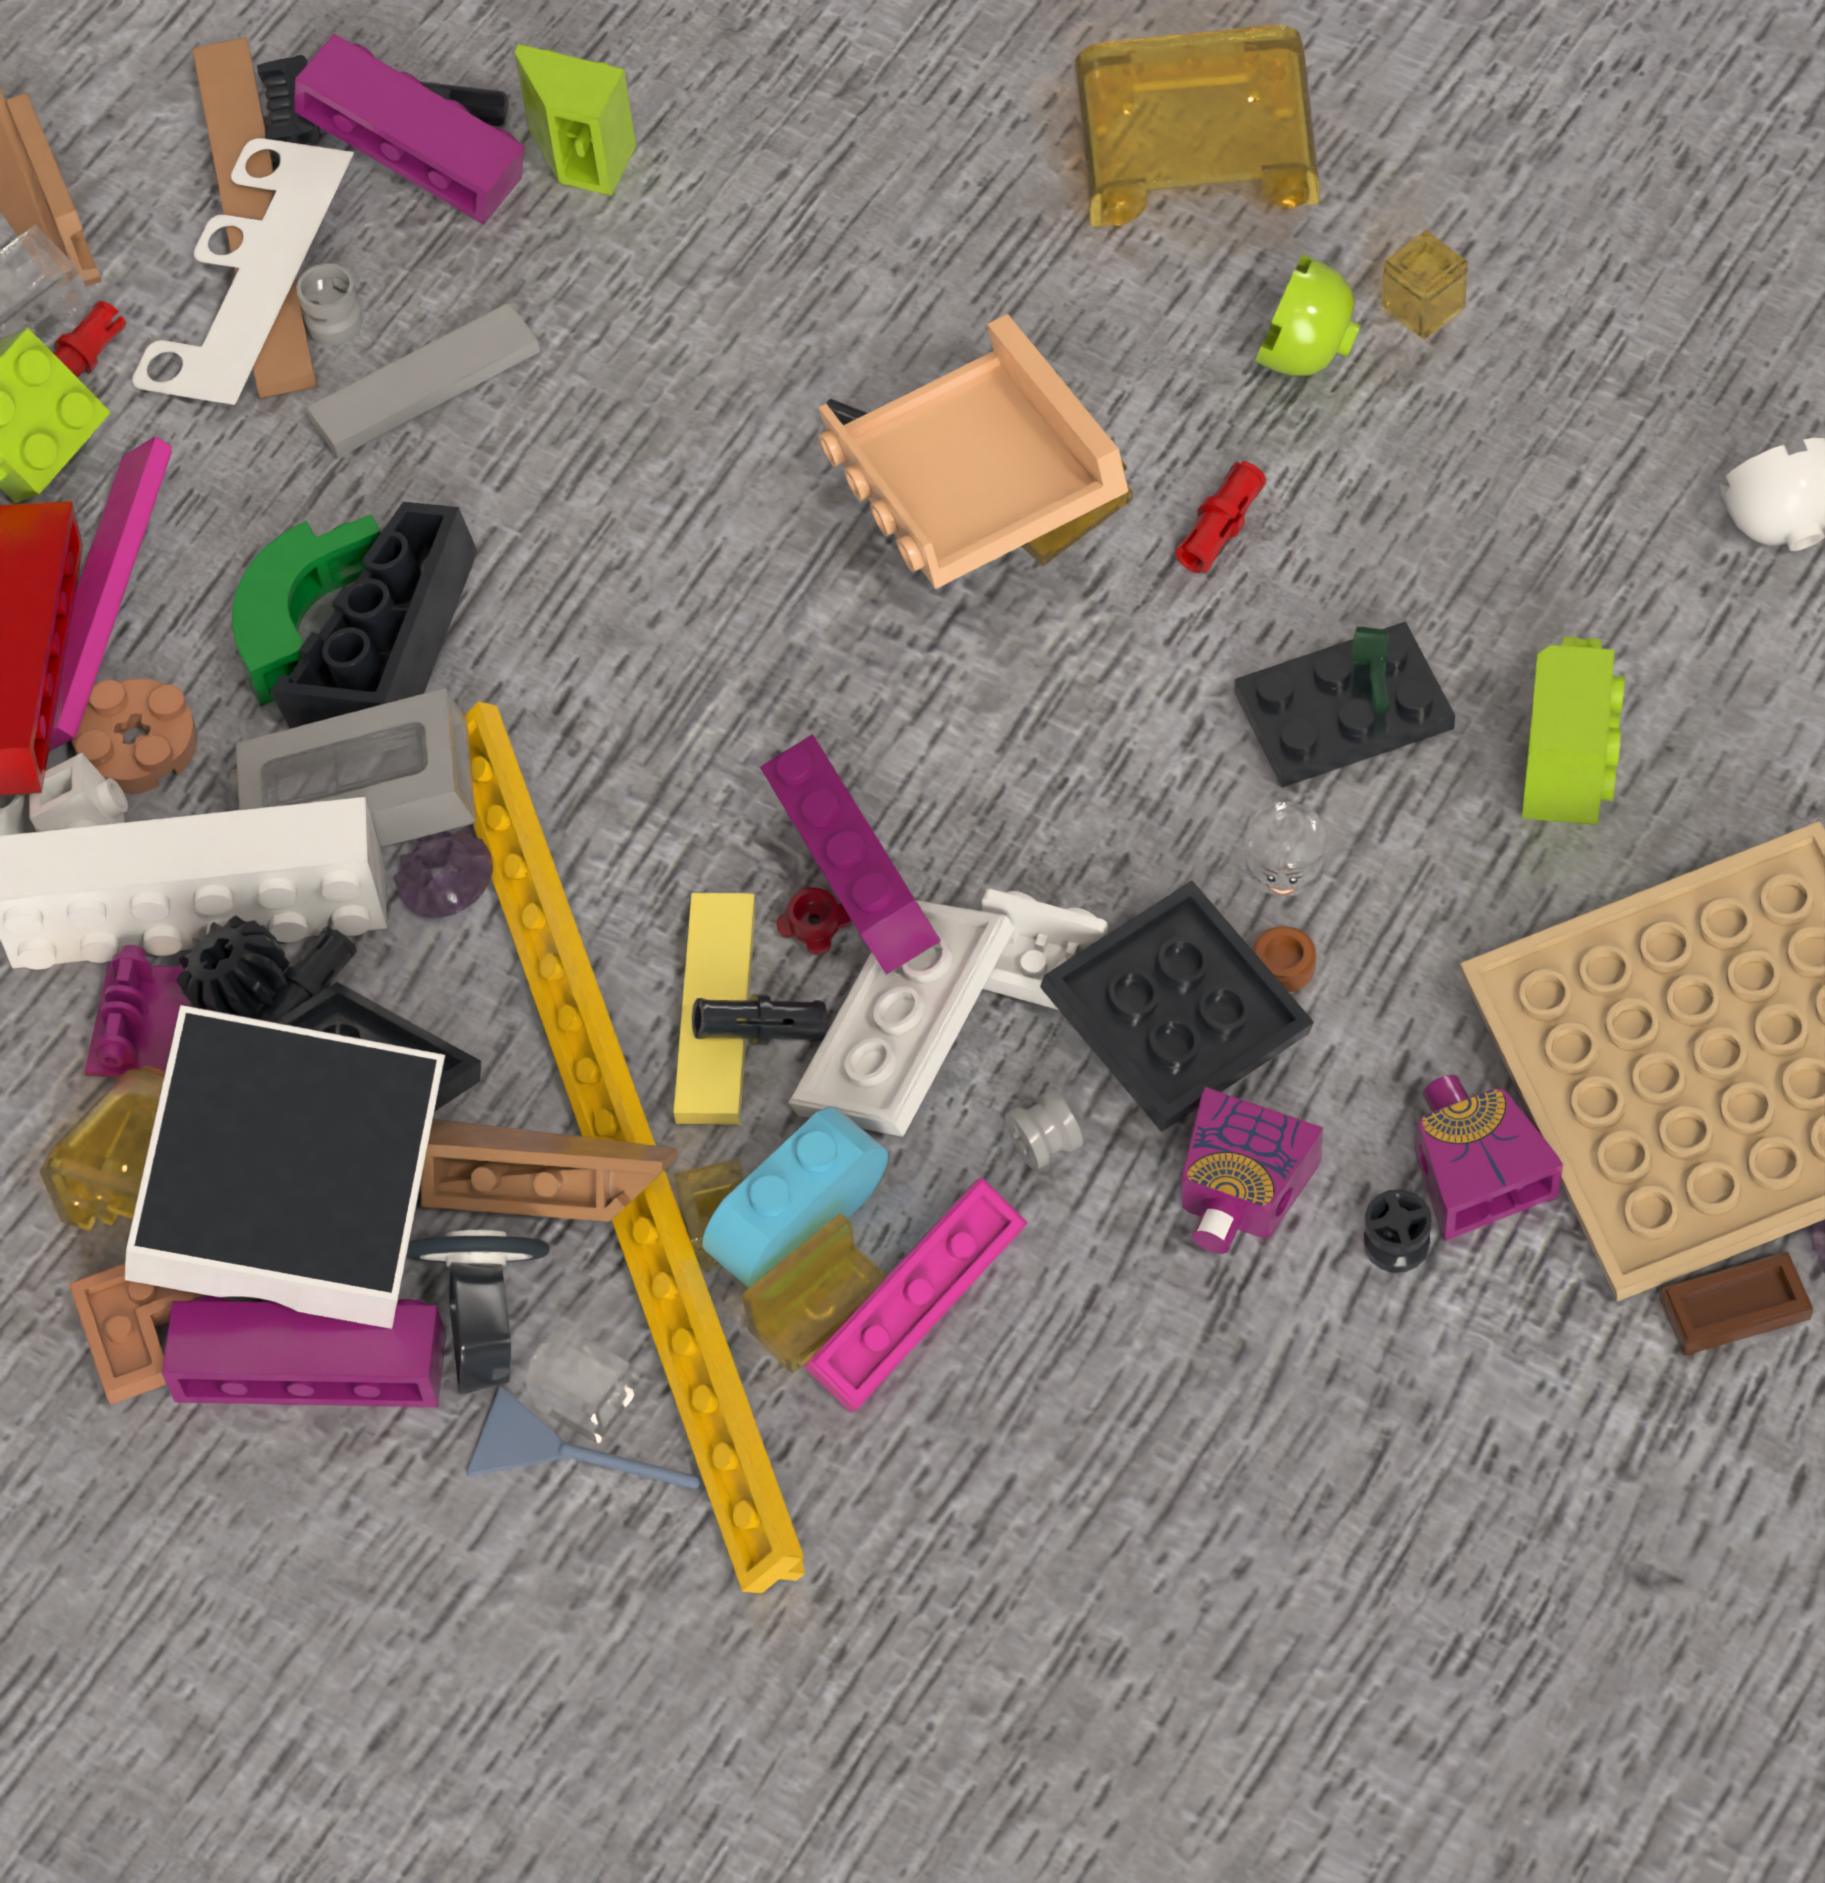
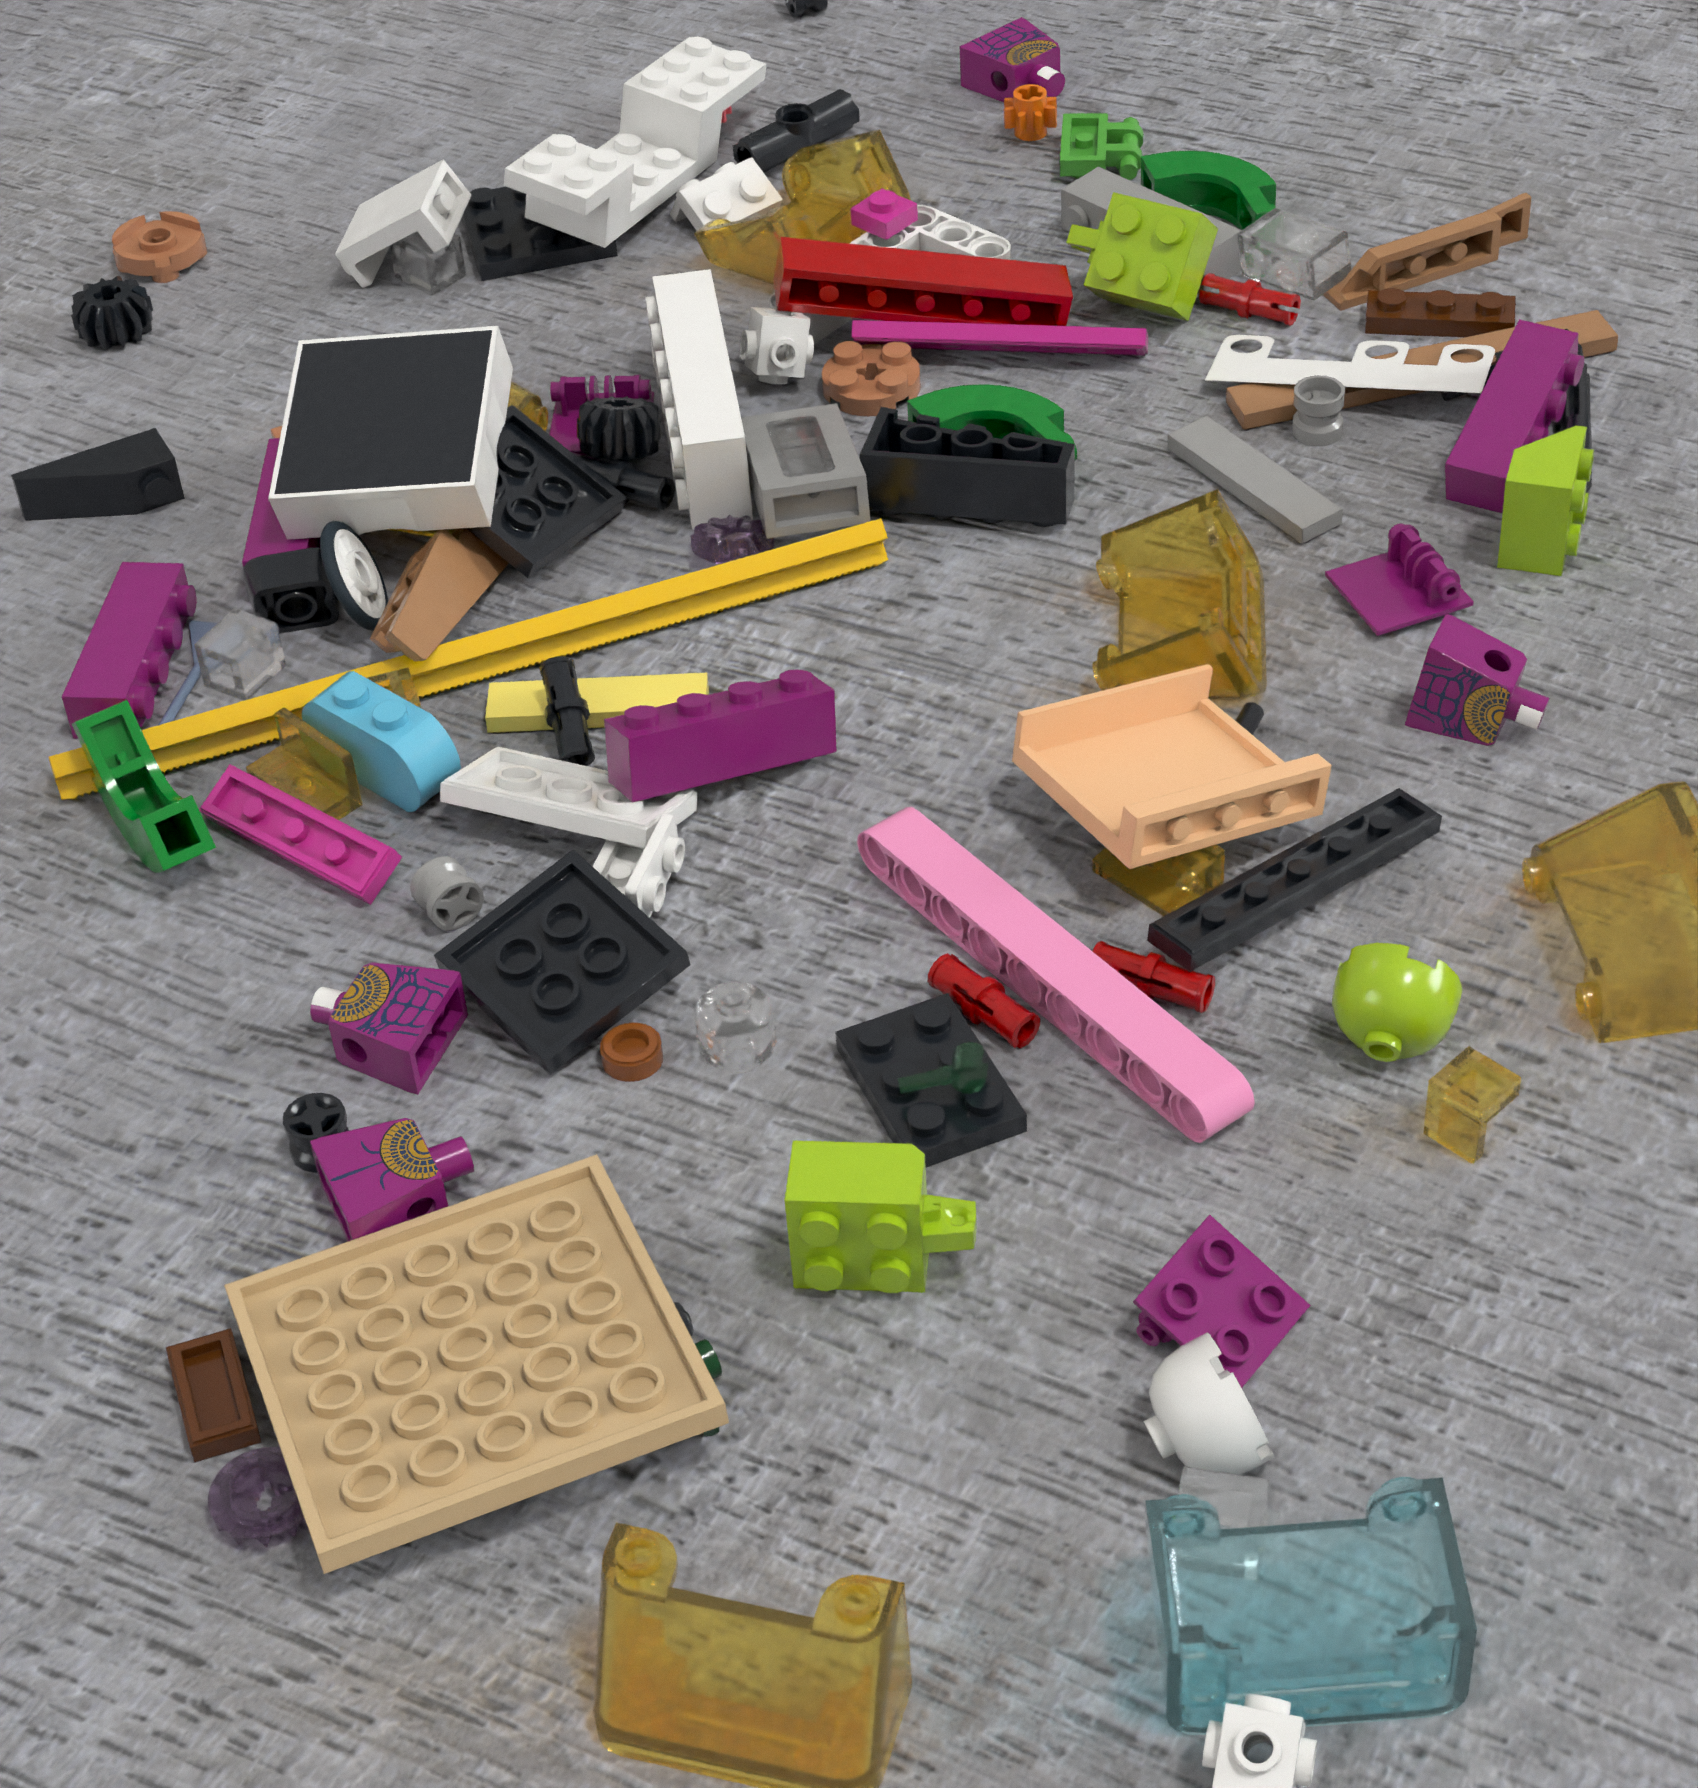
camera: 85 degrees right, 15 degrees down
none -> black slope [11,428,185,521]
none -> magenta brick [62,562,197,739]
none -> green arch [72,700,216,873]
none -> bright pink beam [857,807,1255,1143]
none -> red pin [927,953,1040,1048]
none -> clear yellow windscreen [1092,489,1267,700]
none -> magenta hinge [1133,1214,1310,1388]
none -> black tile [1147,788,1442,972]
none -> magenta hinge [1325,523,1474,636]
none -> reddish brown plate [1365,288,1516,338]
none -> magenta torso [1405,614,1550,746]

